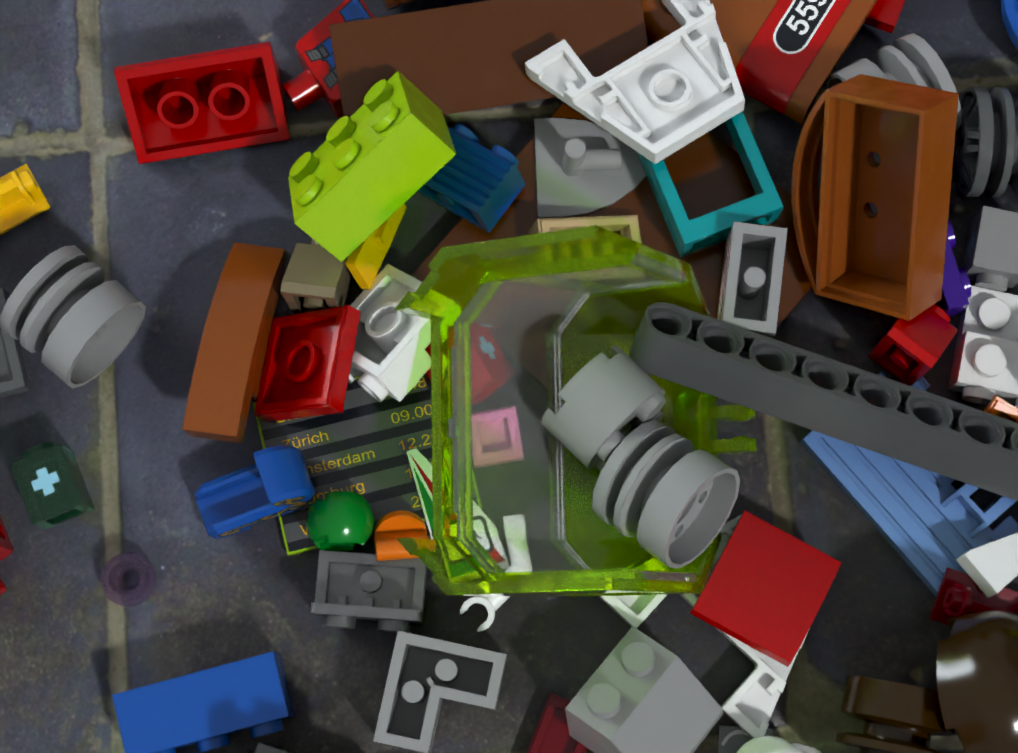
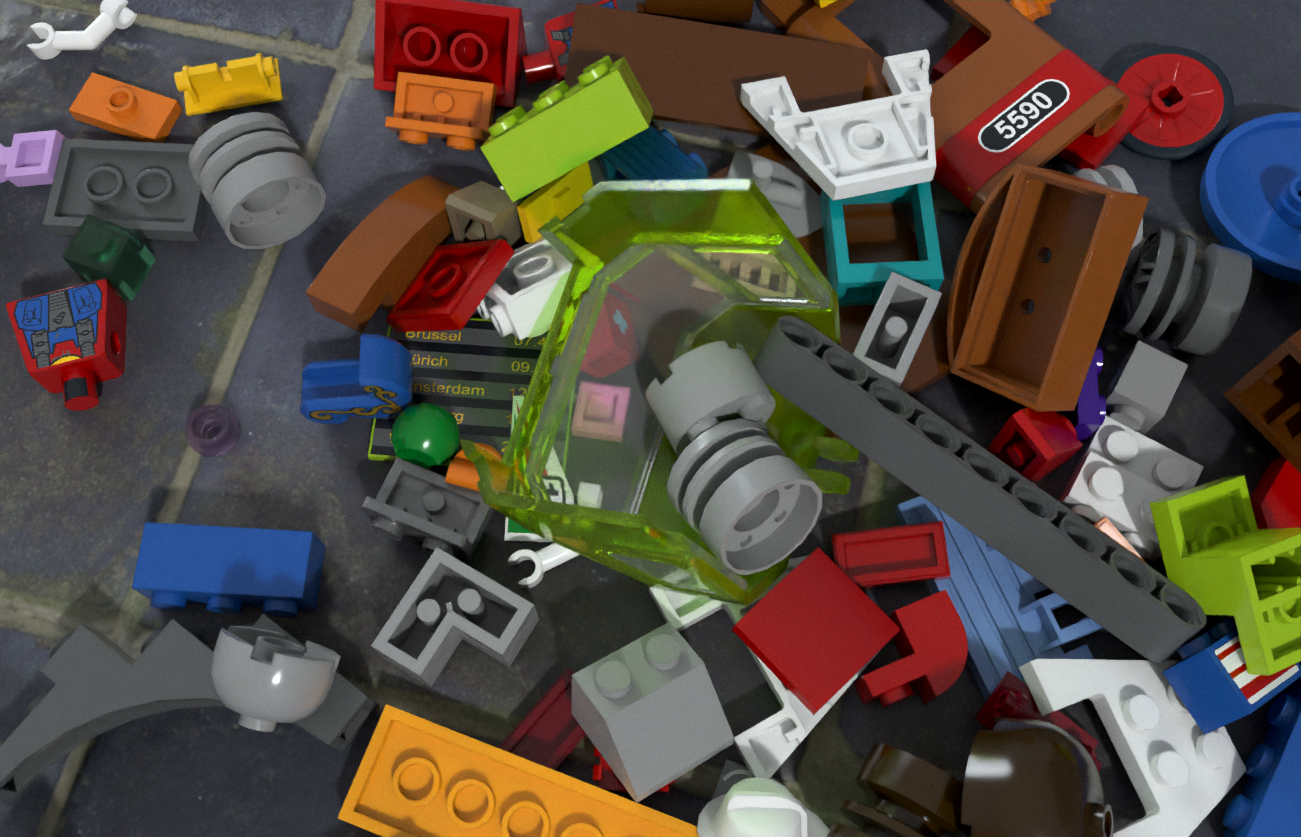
camera: 15 degrees right, 10 degrees down
clear green brick [10,442,95,530] -> none
none -> orange bracket [385,72,497,151]
none -> red tile [832,521,951,589]
none -> red brick [854,589,968,708]

